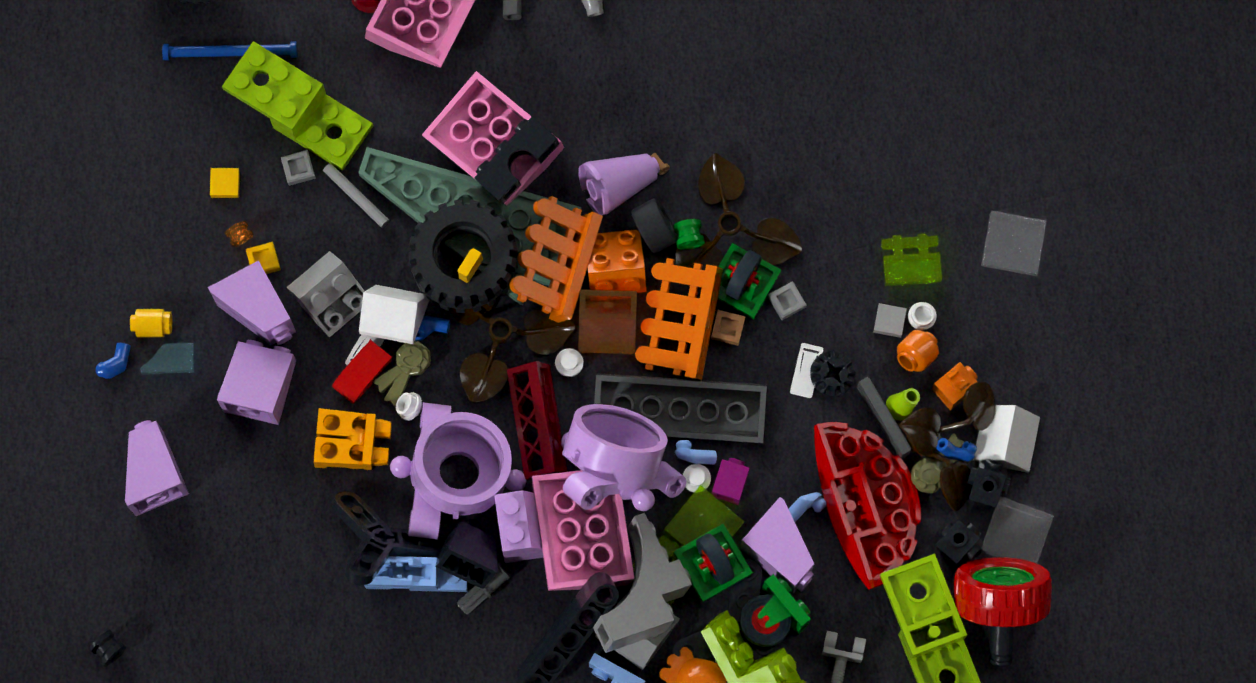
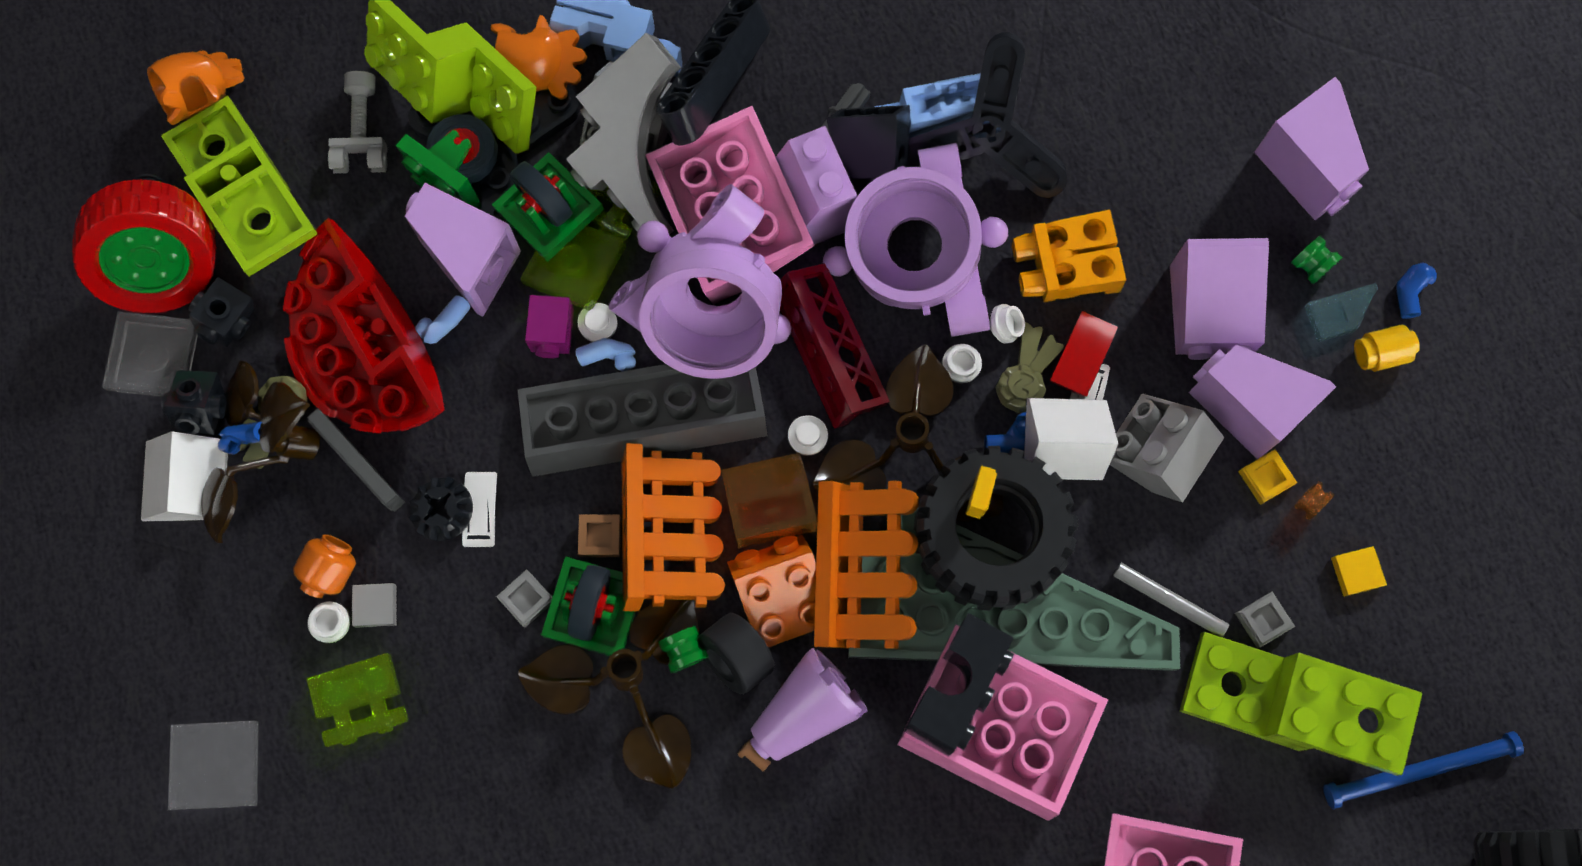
camera: 165 degrees right, 0 degrees up
lime cone [886,388,920,421] -> none
orange brick [932,362,978,411] -> none
none -> white plate [942,344,982,383]
none -> green wheel [1291,235,1343,285]

